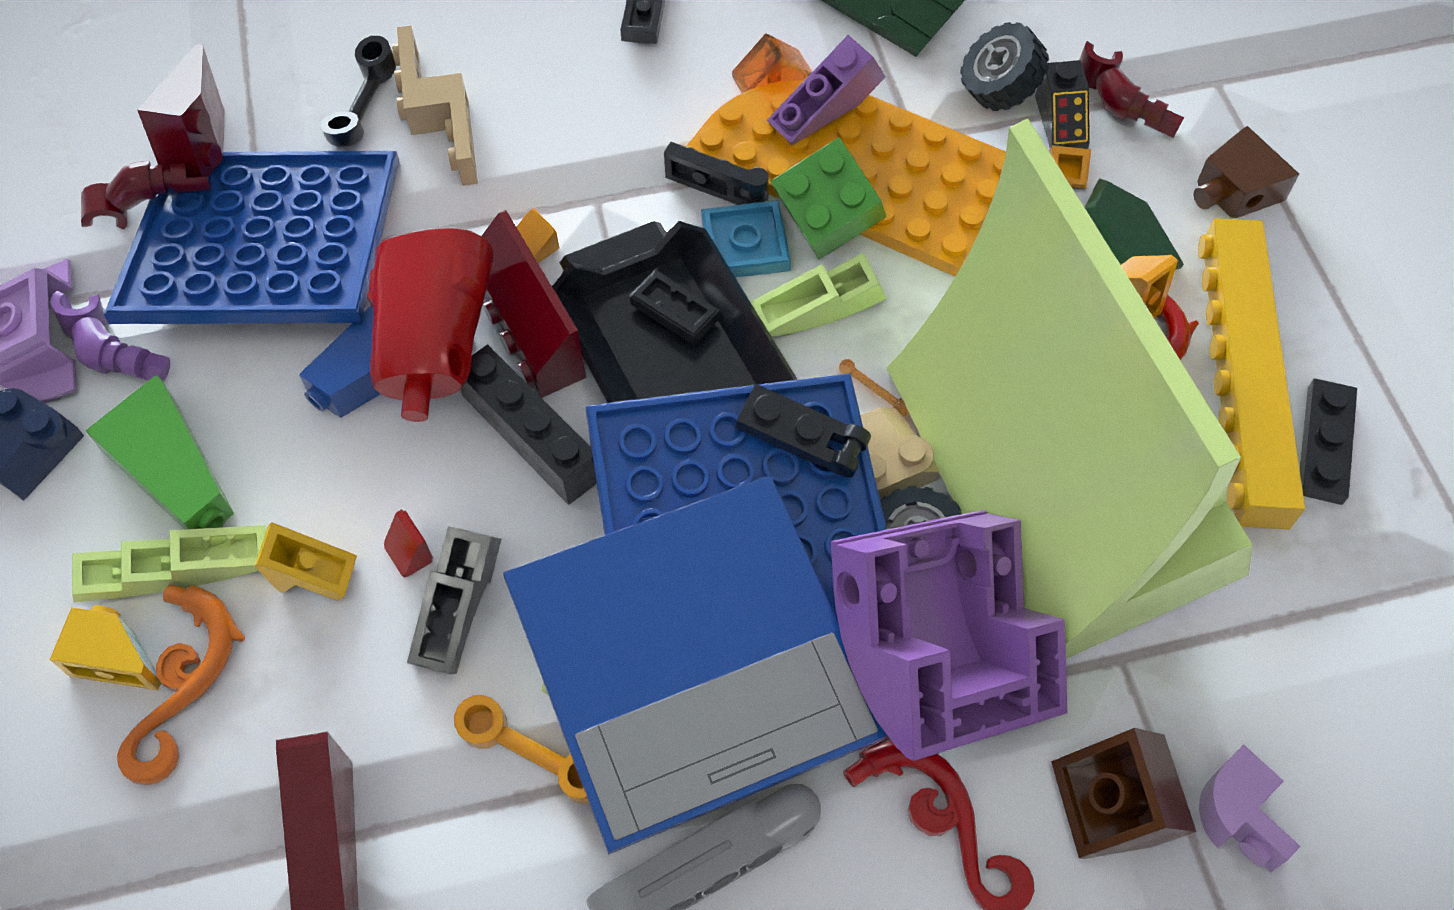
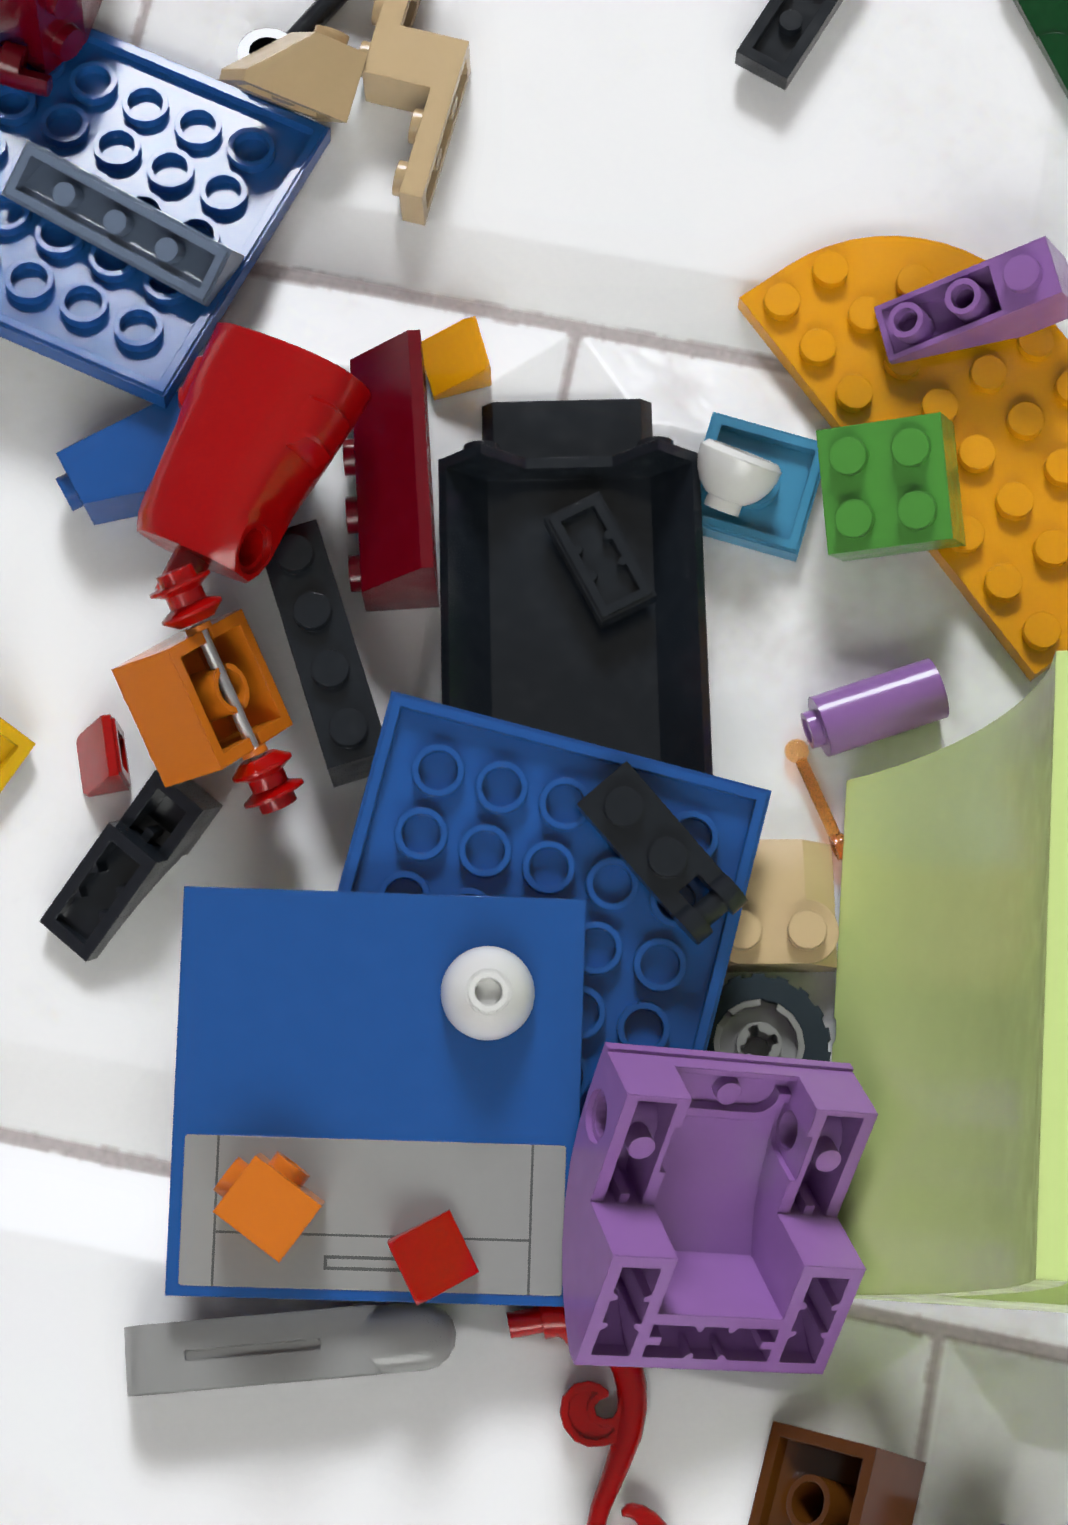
camera: 25 degrees right, 15 degrees up
light orange piece [454,695,589,804] -> none
black plate [664,141,769,205] -> none
clear orange slope [732,33,812,93] -> none
yellowish green slope [751,253,887,337] -> none
none -> sand blue slope [1,140,244,307]
none -> orange brick [111,563,304,815]
none -> orange brick [213,1151,325,1263]
none -> tan slope [219,25,368,123]
none -> red slope [387,1209,479,1306]
none -> white brick [441,946,535,1041]
none -> white brick [697,438,782,517]
none -> medium lavender brick [801,658,949,757]

